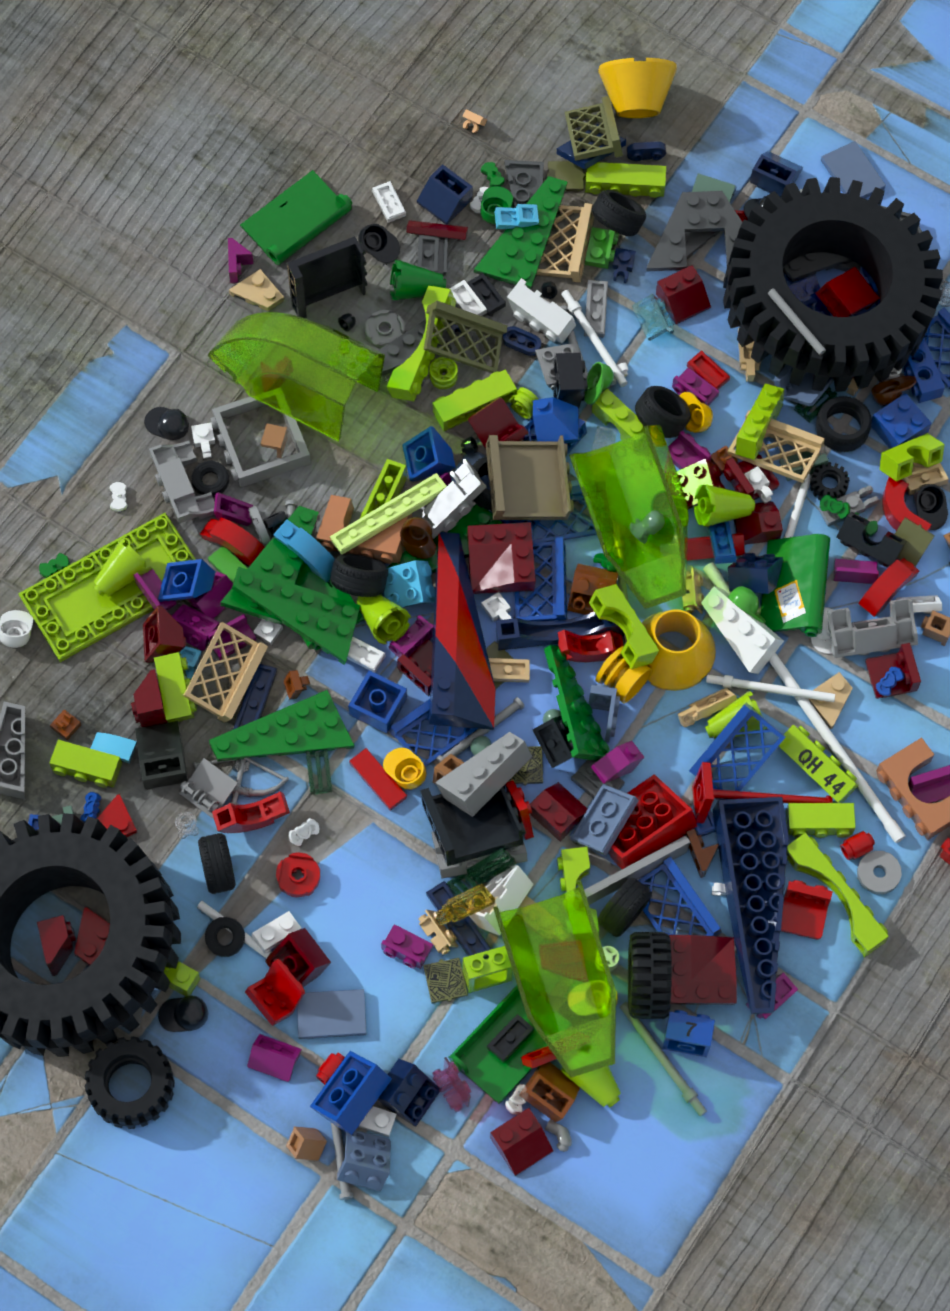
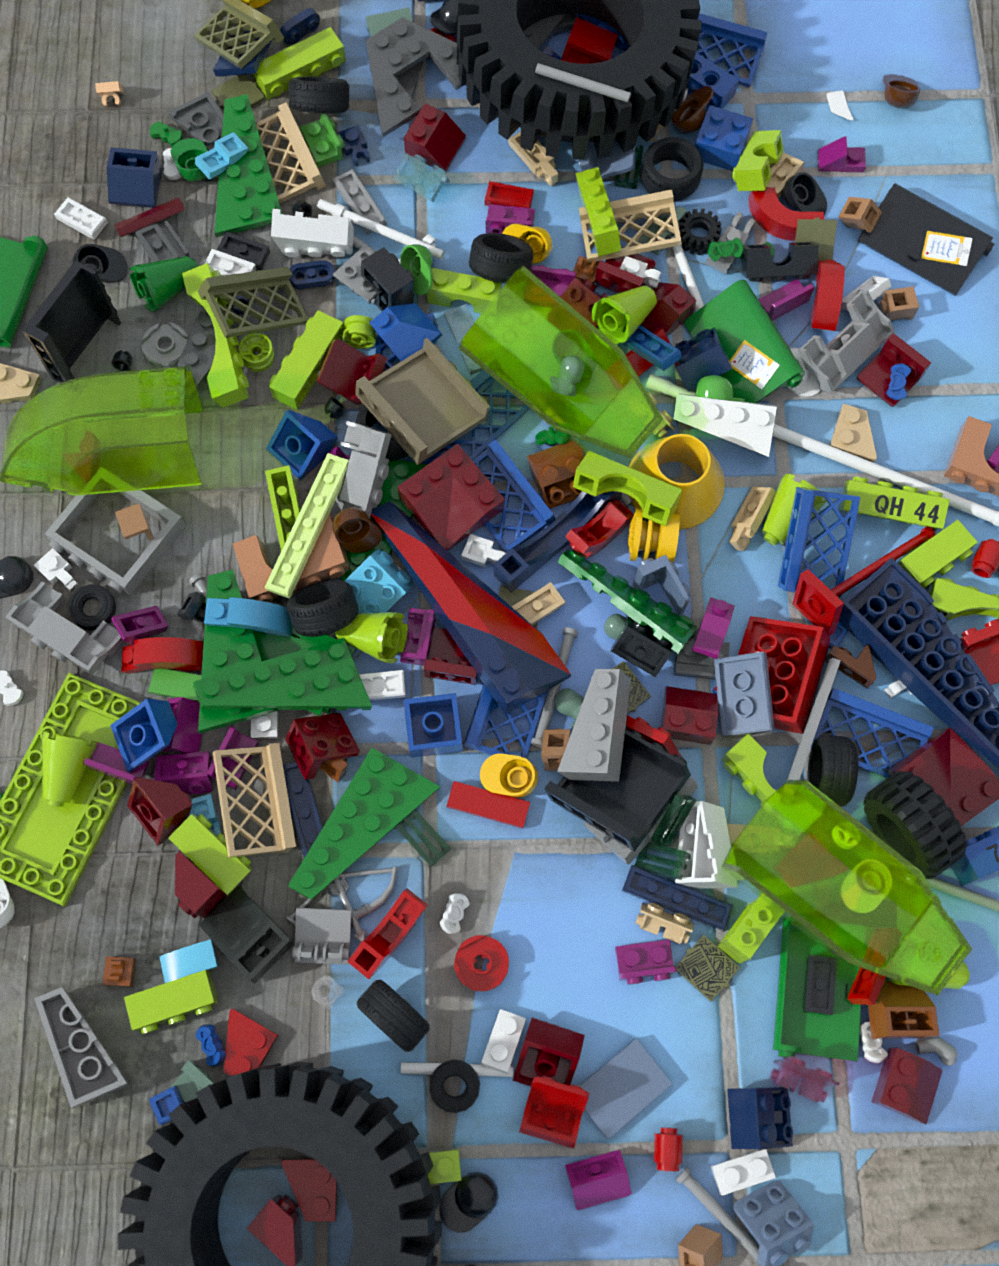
camera: 35 degrees left, 5 degrees up
light grey tile [248,506,270,547] -> none
blue slope [310,1051,392,1135] -> none
clear yellow hinge [435,883,495,926] -> none
white bar [706,674,835,702] -> none
none -> dark red bracket [285,713,360,780]

